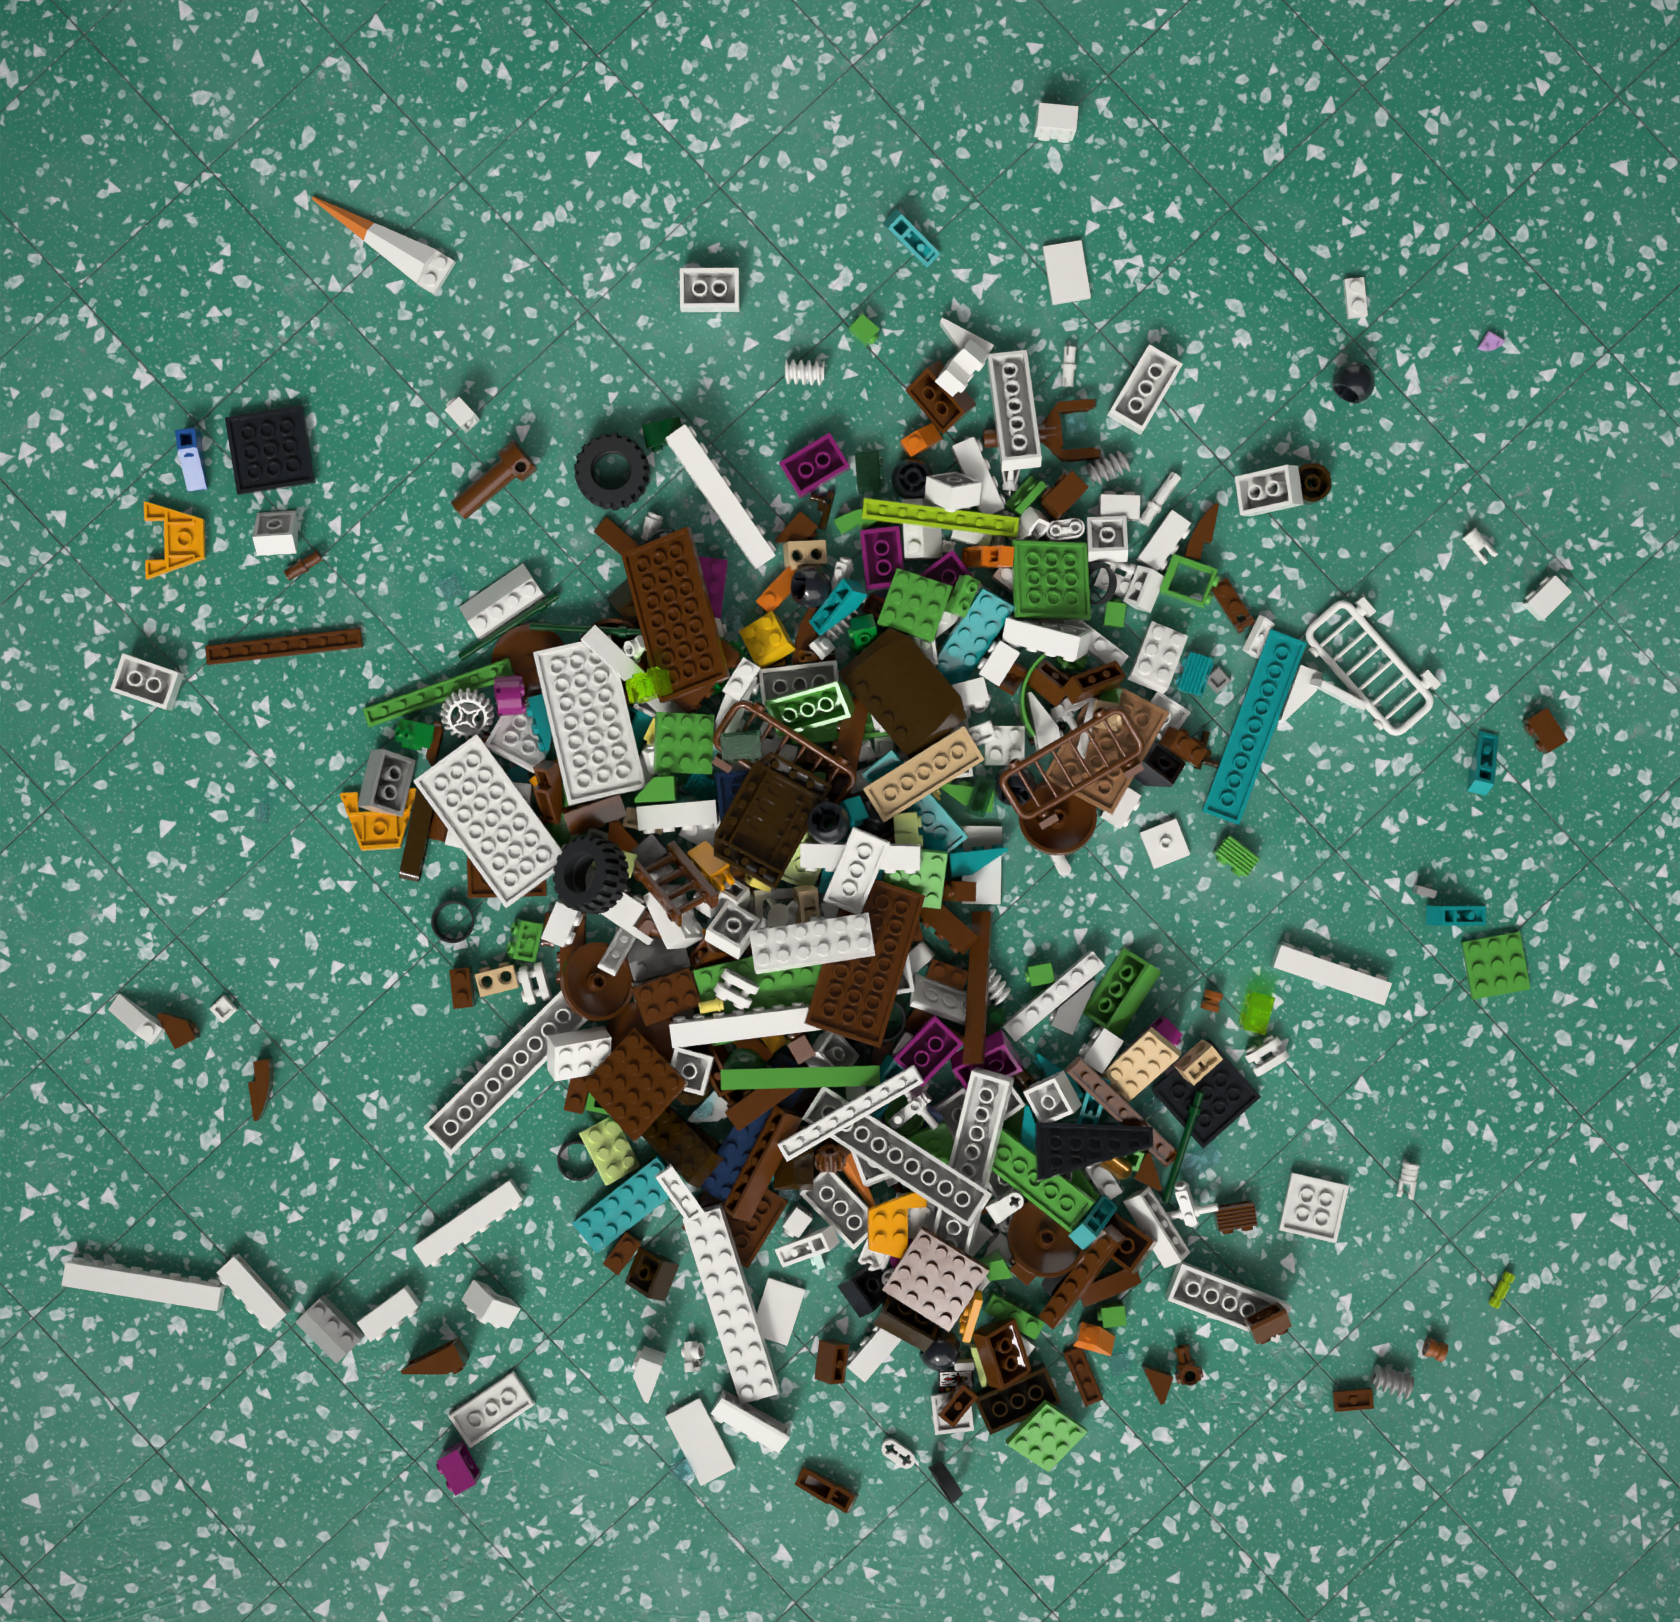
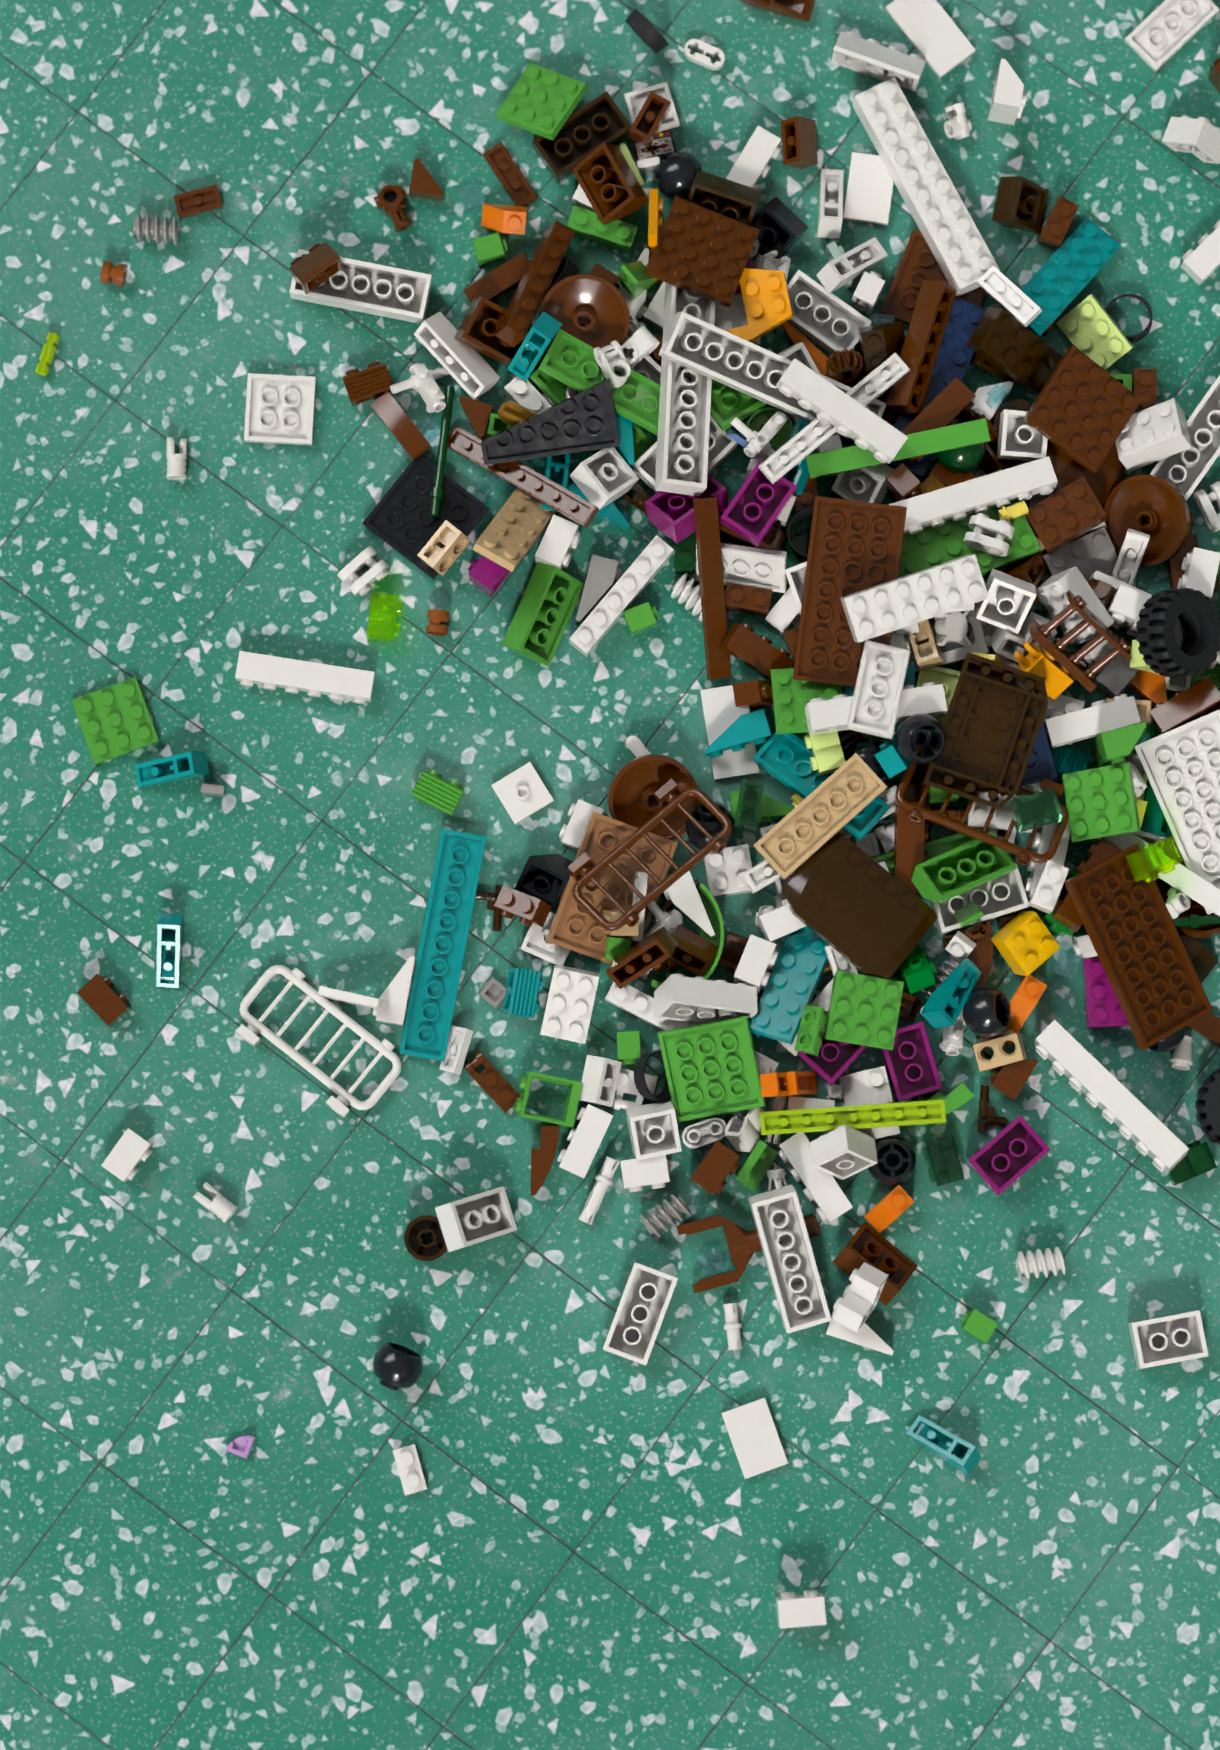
camera: 165 degrees right, 5 degrees down
none -> reddish brown slope [370,391,431,460]
none -> white piece [593,340,631,388]
none -> white brick [776,358,908,464]
none -> white slope [817,169,844,239]
none -> bright green slope [954,903,983,928]

